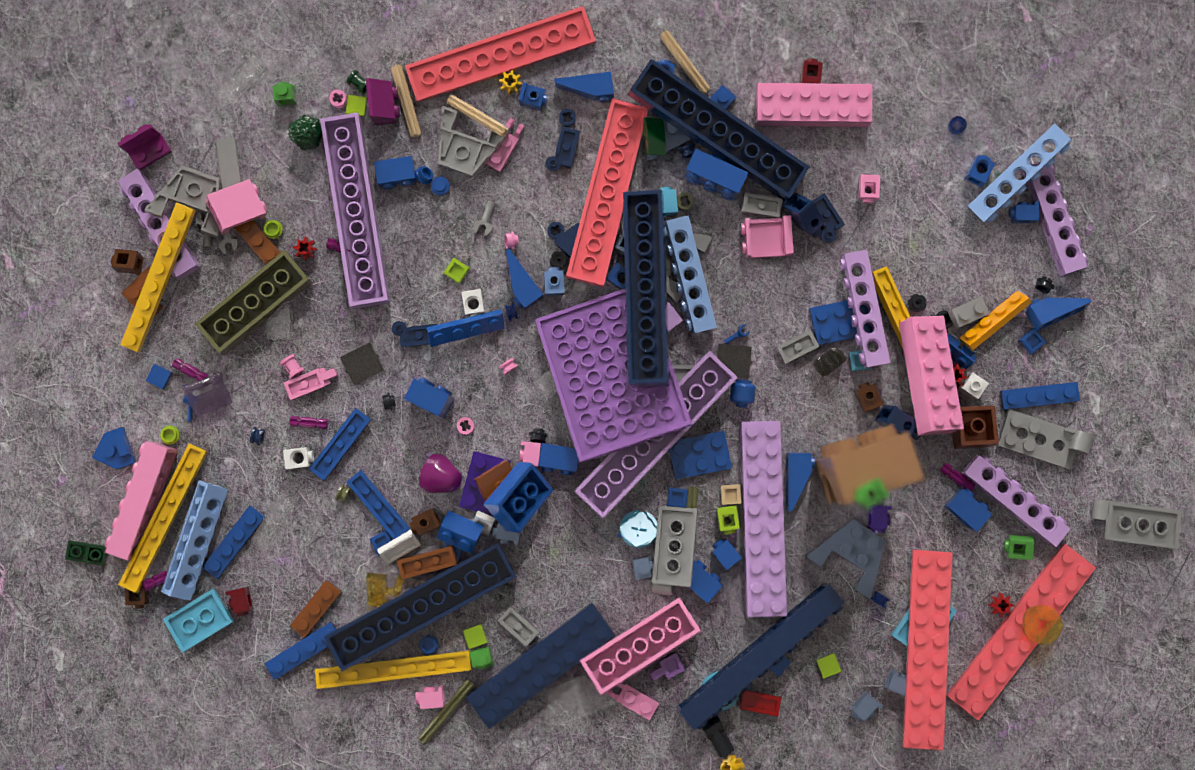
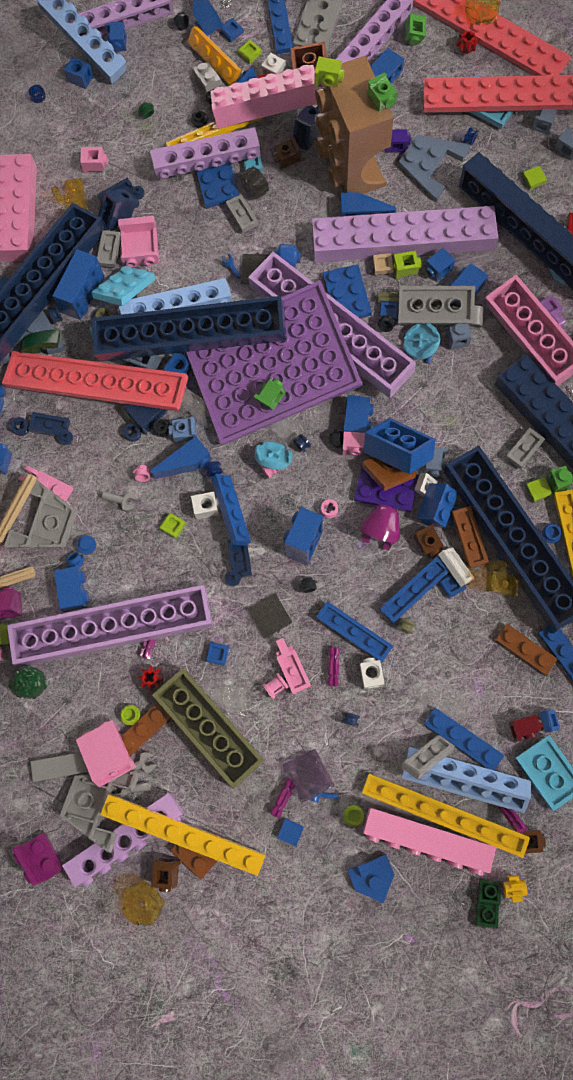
camera: 85 degrees left, 10 degrees down
none -> clear yellow plate [51,178,88,210]
none -> medium azure plate [92,266,155,306]
none -> clear yellow plate [121,880,165,926]
none -> dark green plate [138,102,155,119]
none -> blue tile [205,642,230,666]
none -> lime tile [238,40,262,64]
none -> bright green brick [254,378,286,411]
none -> medium azure tile [254,442,293,469]
none -> dark blue bush [293,434,311,453]
none -> lime brick [314,56,345,87]
none -> black plate [378,314,396,332]
none -> light grey tile [401,735,455,780]
none -> yellow gear [502,875,528,903]
none -> blue tile [540,710,560,733]

